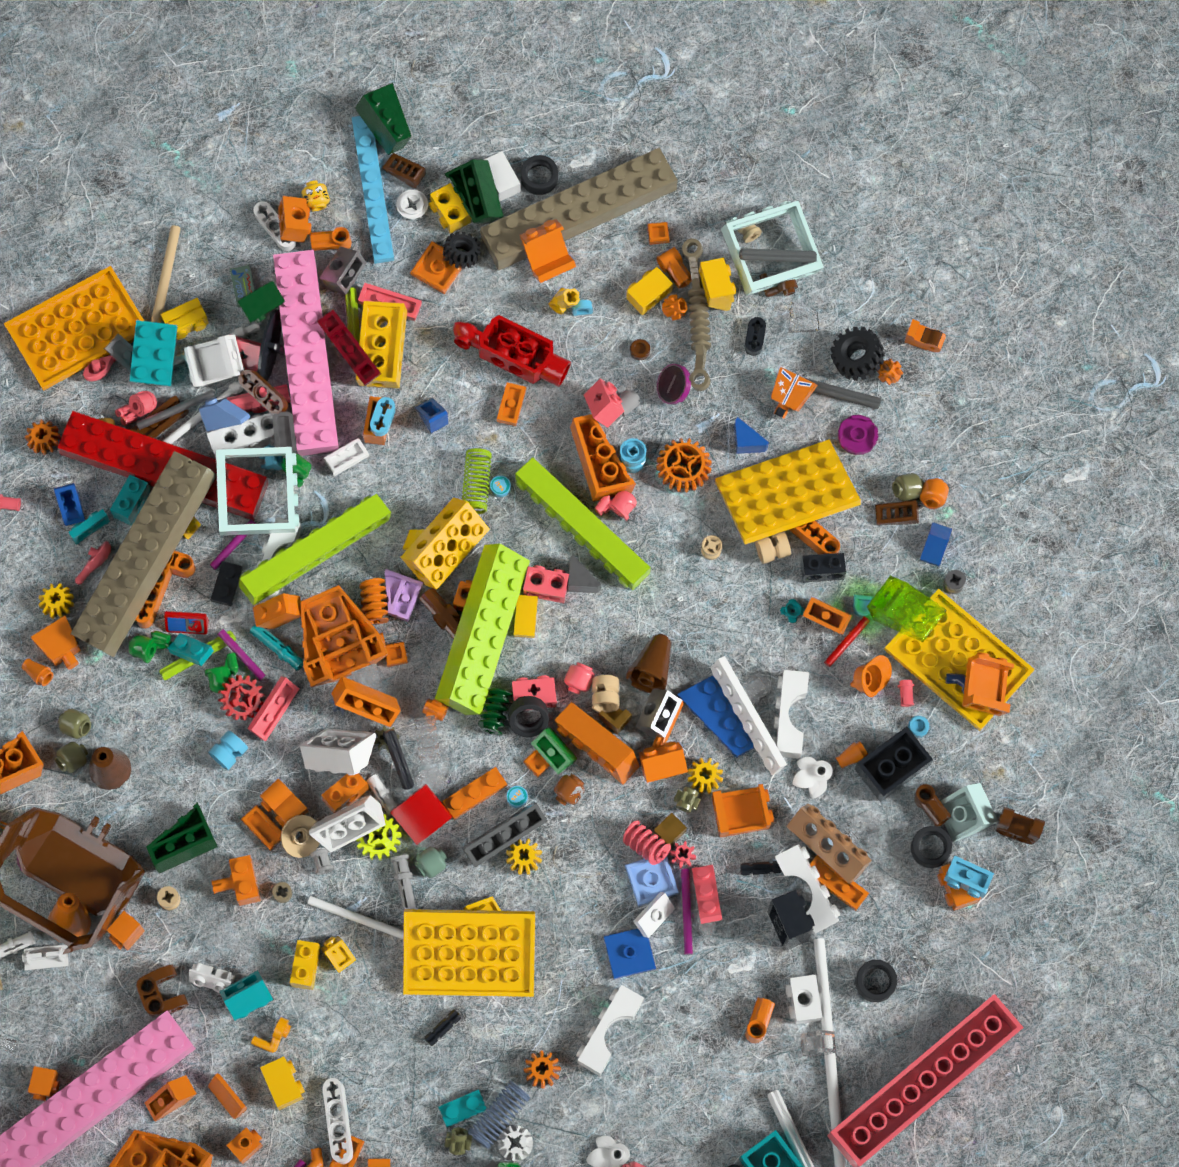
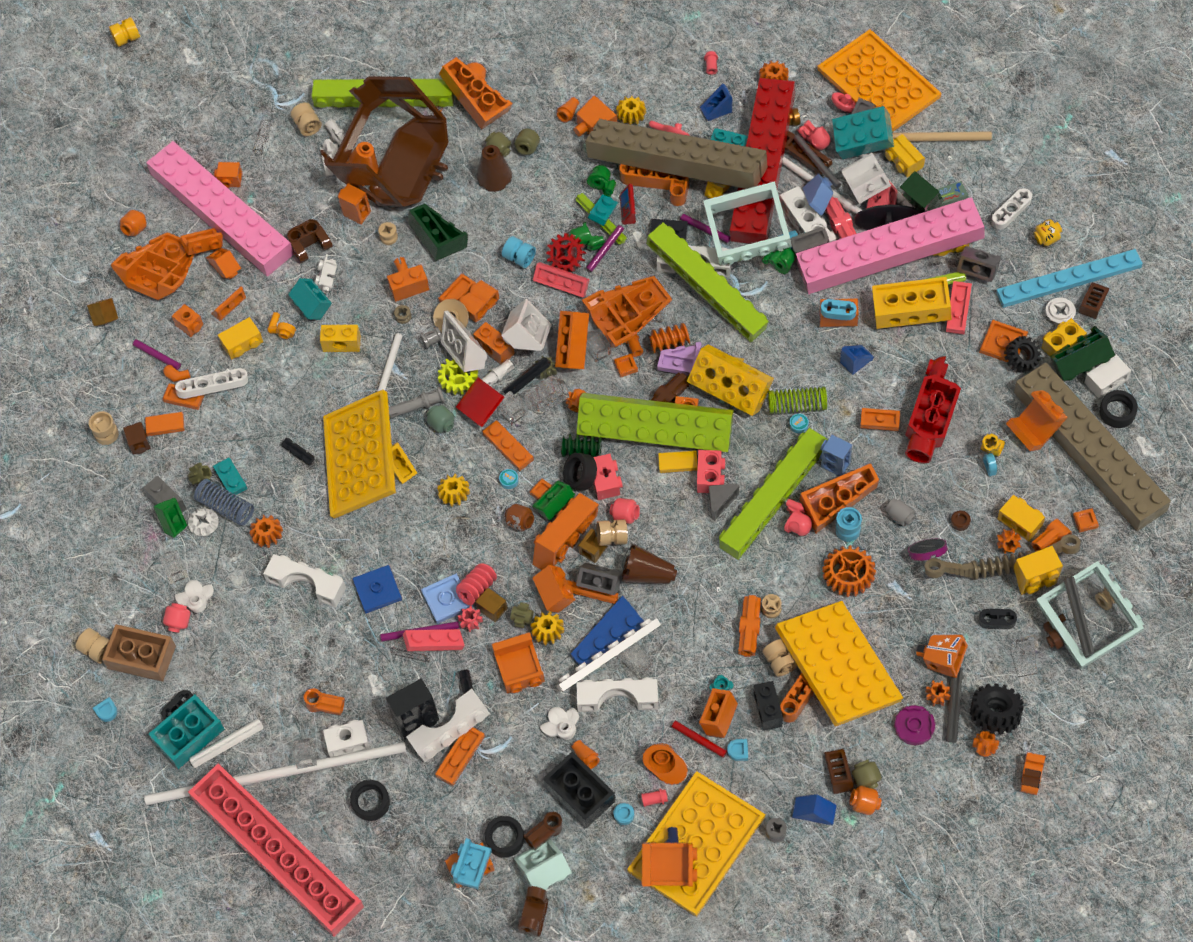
camera: 90 degrees right, 10 degrees down
teal plate [68,509,110,545] -> none
reddish brown beam [238,370,288,414] -> none
teal pin [249,624,304,671] -> none
orange brick [253,593,301,629] -> none
orange brick [278,196,311,242] -> none
orange piece [310,227,352,251] -> none
dark red slope [317,310,381,386] -> none
yellow bracket [321,936,356,973] -> none
white plate [323,437,369,476] -> none
dark green wedge [355,83,411,155] -> none
dark grey brick [461,802,548,867] -> none
coral brick [584,378,624,428] -> none
white plate [634,892,675,938] -> none
blue slope [734,417,769,454] -> none
medium nougat brick [786,803,872,884] -> none
clear neon green slope [867,575,946,642] -> none
none -> orange bracket [180,228,223,255]
none -> orange piece [738,595,761,657]
none -> medium blue brick [820,435,852,476]
none -> orange gear [925,681,950,706]

